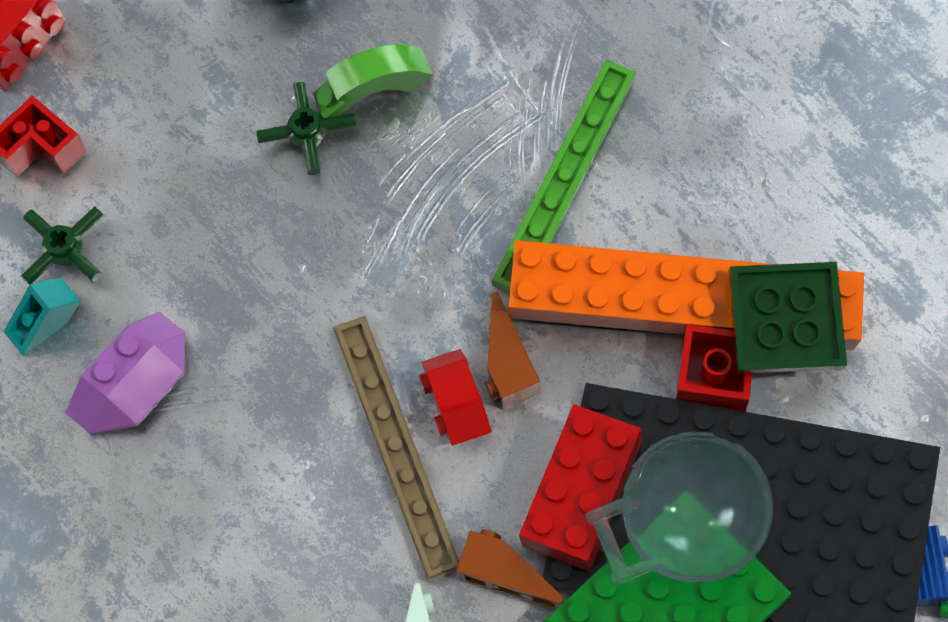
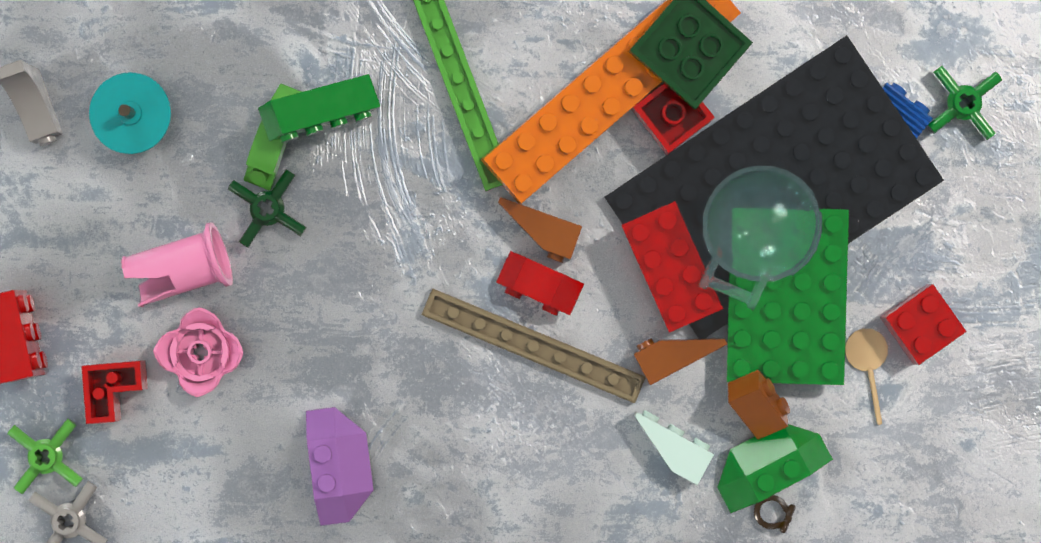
camera: 55 degrees left, 20 degrees up
teal slope [3,277,80,355] -> none
dark green bar [21,206,104,285] -> none
none -> bright pink piece [121,222,233,307]
none -> bright pink brick [153,307,243,397]
none -> green brick [258,74,381,143]

